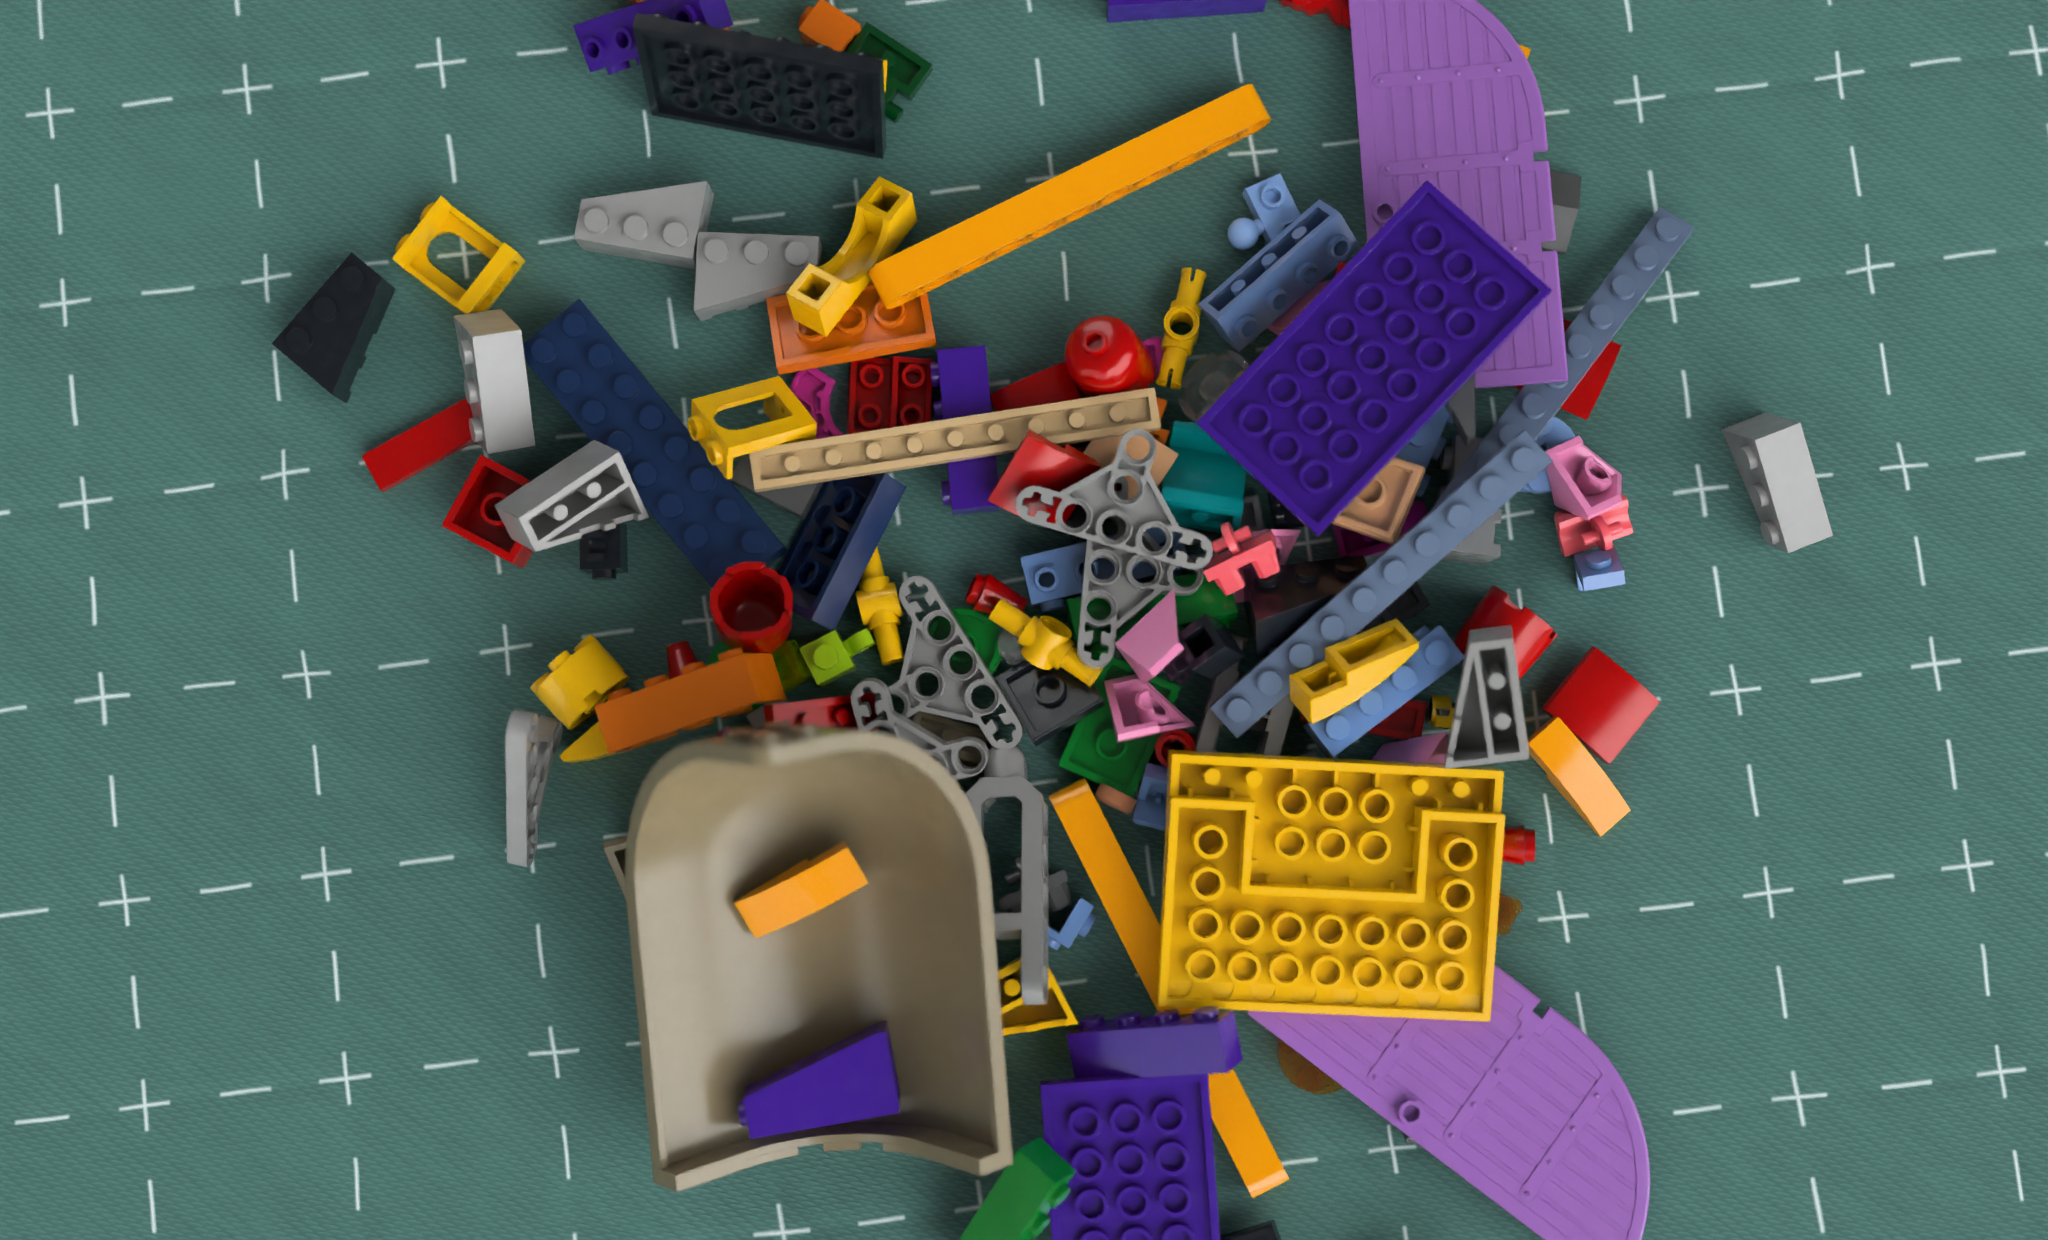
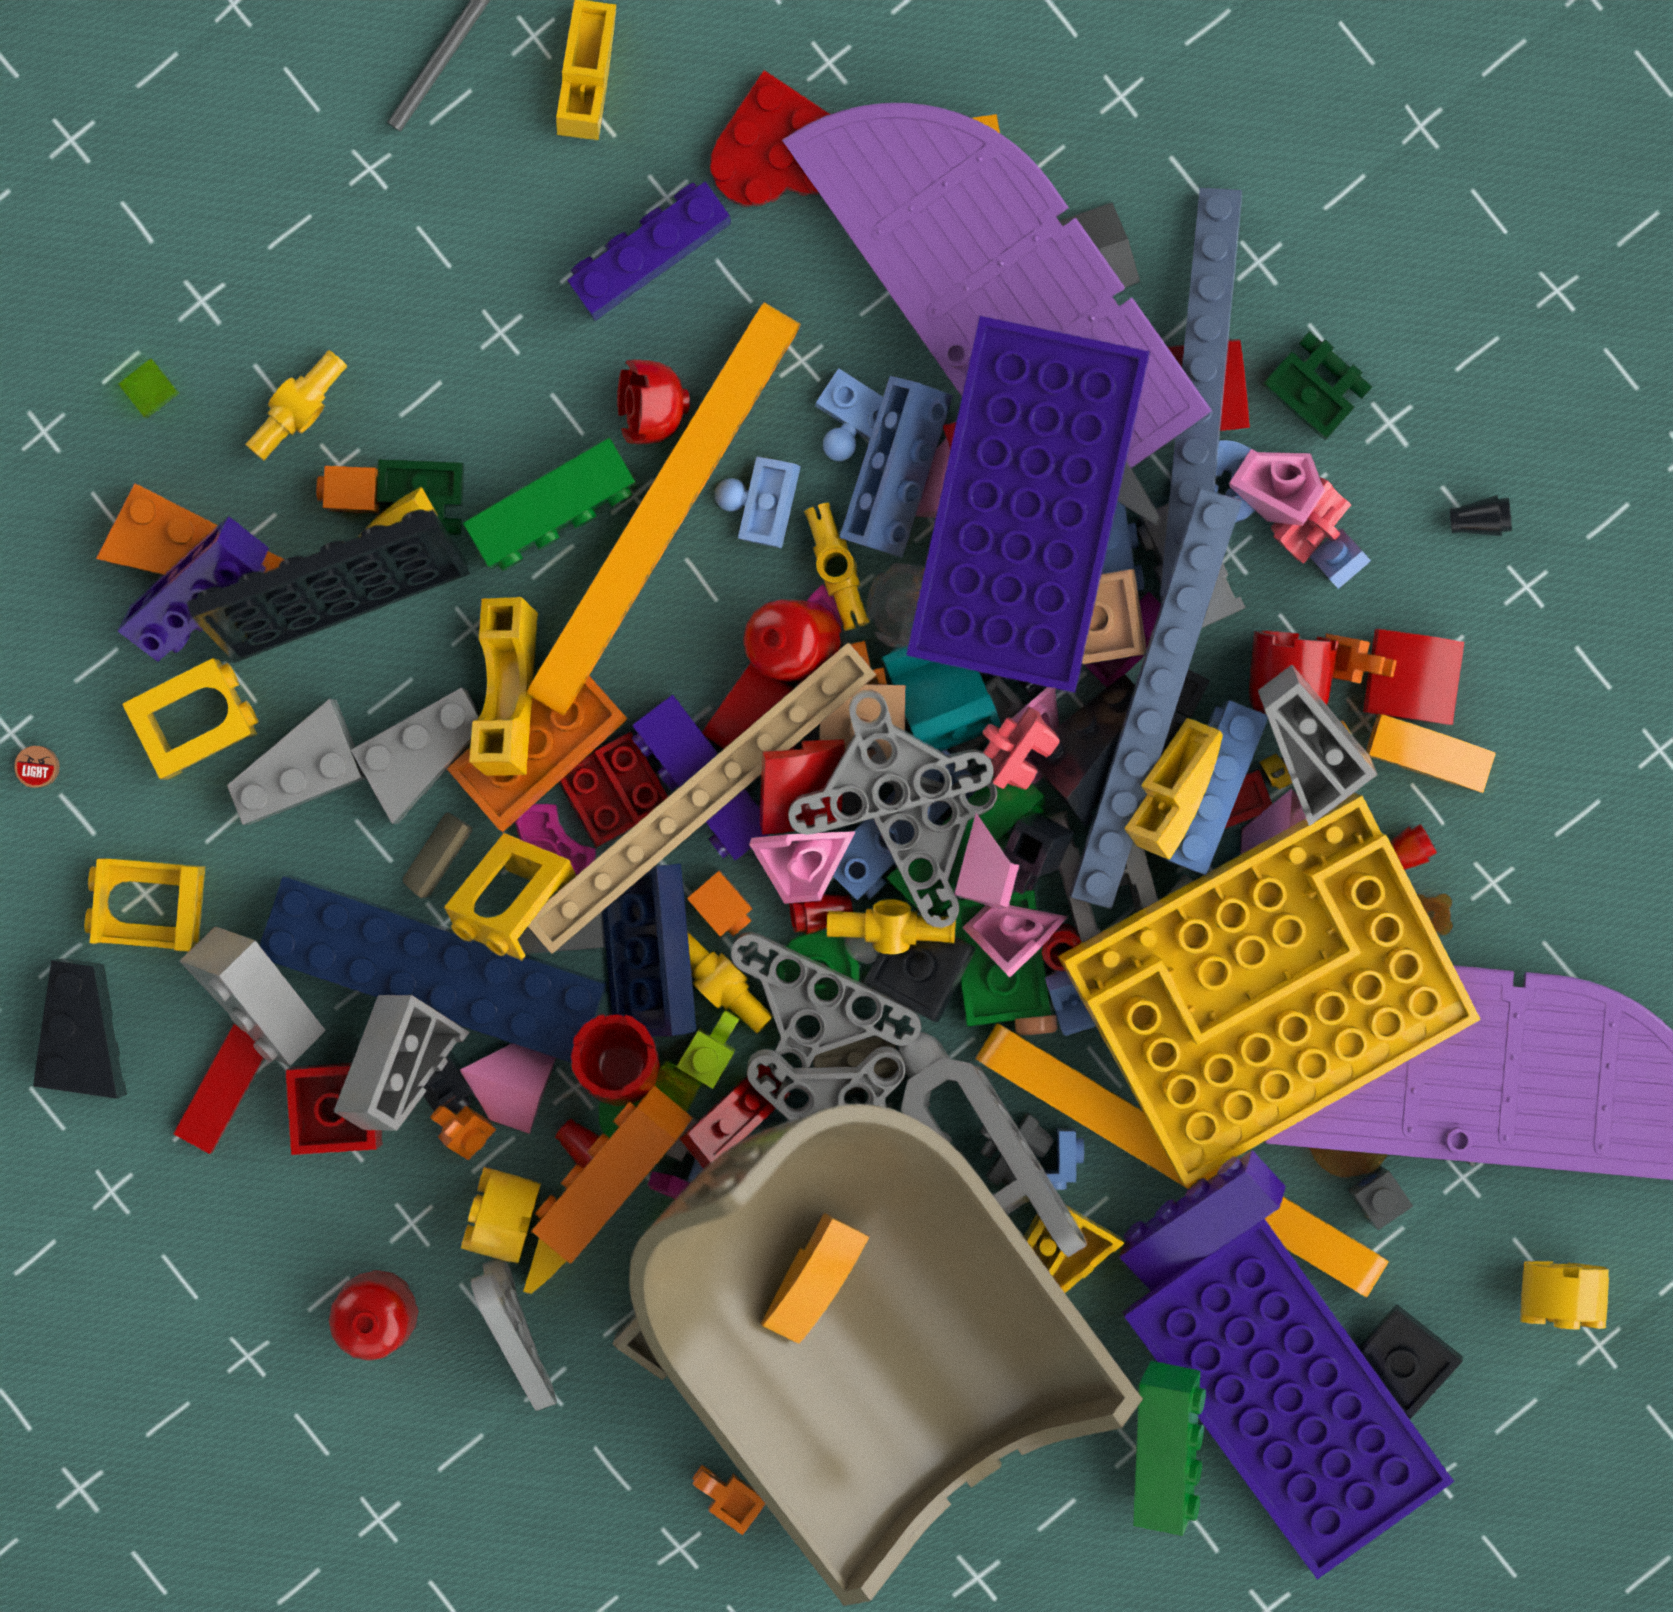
camera: 40 degrees left, 5 degrees up
dark purple slope [738,1020,902,1139] -> none
wedge [1721,412,1833,553] -> none
none -> tile [14,746,60,788]
none -> yellow panel [122,658,258,780]
none -> red cylinder [328,1270,419,1361]
none -> dark tan slope [403,812,473,898]
none -> orange plate [430,1105,497,1160]
none -> bright pink slope [460,1043,556,1134]
none -> green brick [463,438,637,571]
none -> red cylinder [617,359,690,444]
none -> orange brick [687,870,753,937]
none -> orange plate [692,1465,765,1535]
none -> light blue plate [714,456,801,549]
none -> bright pink slope [749,831,856,904]
none -> dark green plate [1262,331,1373,440]
none -> orange plate [1325,633,1397,684]
none -> dark grey brick [1347,1166,1413,1230]
none -> black cone [1449,495,1512,537]

